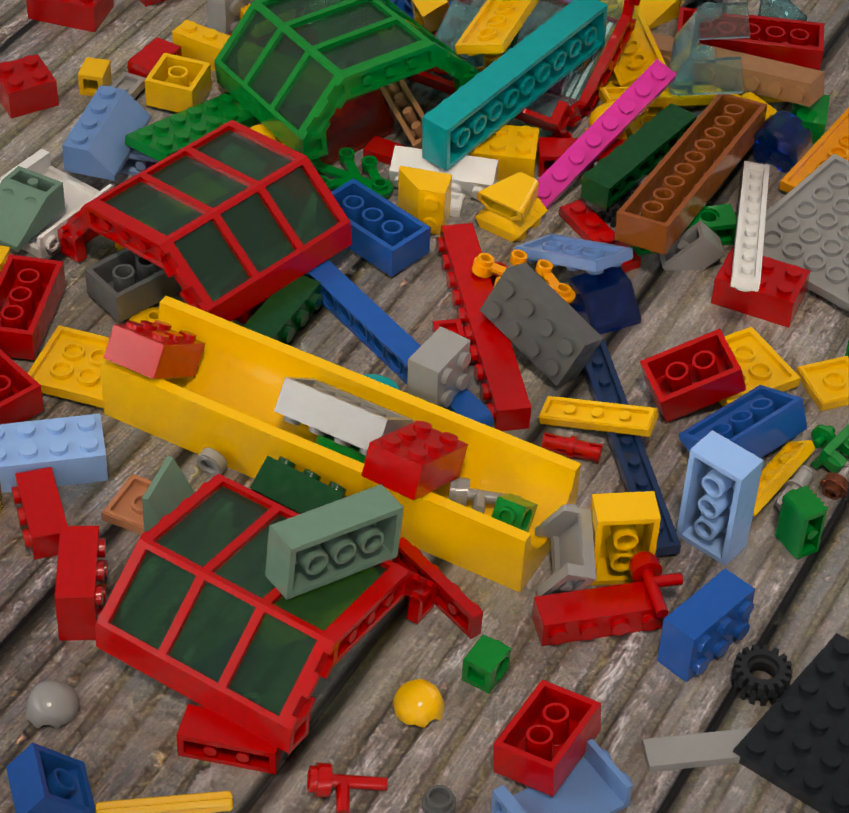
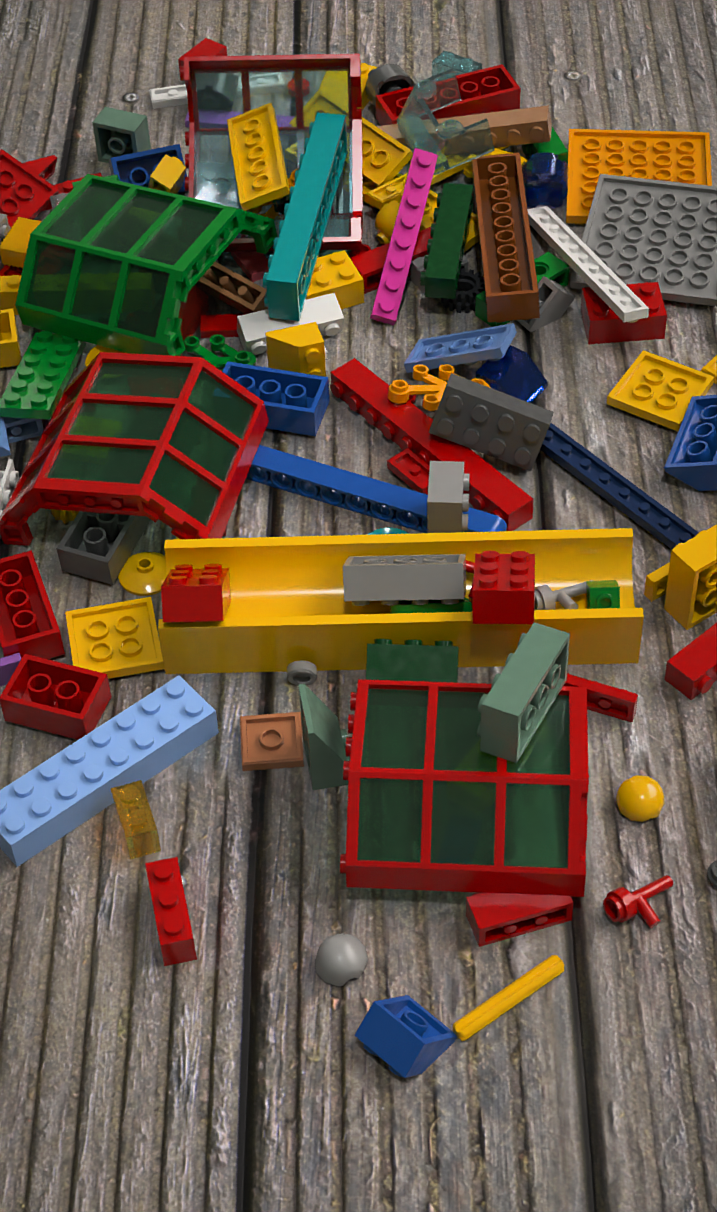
camera: 25 degrees left, 5 degrees up
red brick [11,467,68,560] -> none
red brick [55,525,108,641] -> none
dark green brick [243,275,323,344] -> none
green brick [461,634,511,694] -> none
yellow piece [475,172,548,242] -> none
light grey panel [535,504,596,596] -> none
yellow tile [538,396,659,437] -> none
red pin [541,432,603,463] -> none
red plate [559,199,641,275] -> none
red brick [640,329,746,423] -> none

